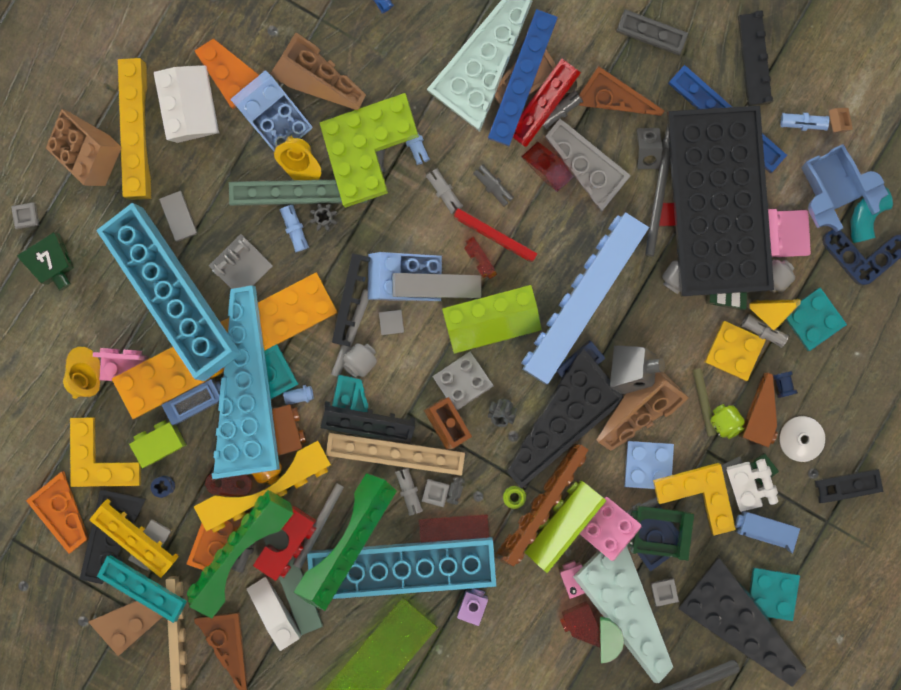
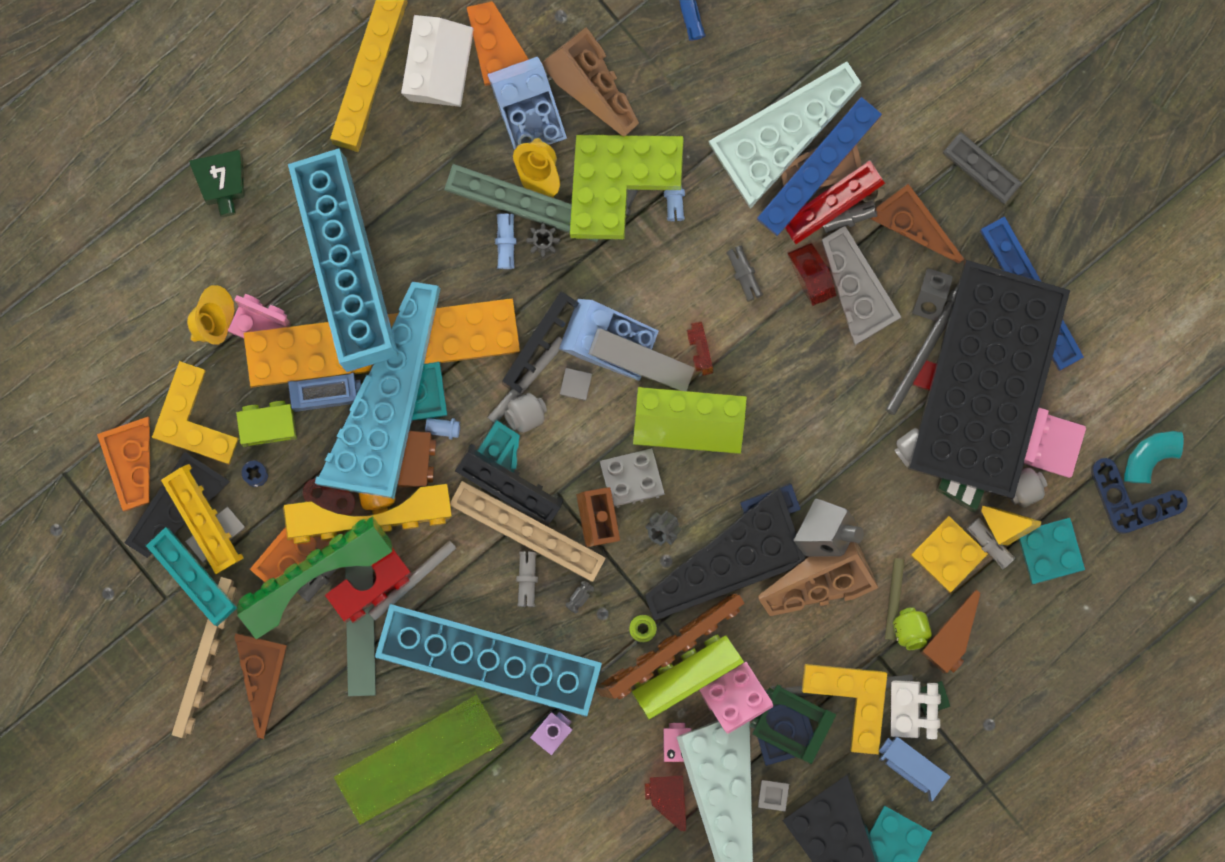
camera: 10 degrees right, 5 degrees down
light grey tile [11,202,40,229] -> none
medium nougat slope [46,109,122,186] -> none
medium nougat wing [88,601,163,656] -> none
light grey tile [159,191,198,242] -> none
light grey hinge [209,234,273,289] -> none
white slope [247,576,302,651] -> none
green arch [294,473,397,611] -> none
clear red tile [419,514,489,543] -> none
light grey tile [422,479,450,507] -> none
light grey pin [426,168,463,214] -> none
red tile [454,208,537,263] -> none
light blue brick [521,212,649,384] -> none
tile [600,617,624,663] -> none
light blue plate [624,441,674,489] -> none
black hinge [738,10,773,106] -> none
dark blue bush [773,371,798,398] -> none
white dish [779,416,825,462] -> none
light blue pin [780,112,829,131] -> none
medium blue piece [801,144,888,232] -> none
black plate [814,469,884,503] -> none
medium nougat plate [829,108,853,133] -> none

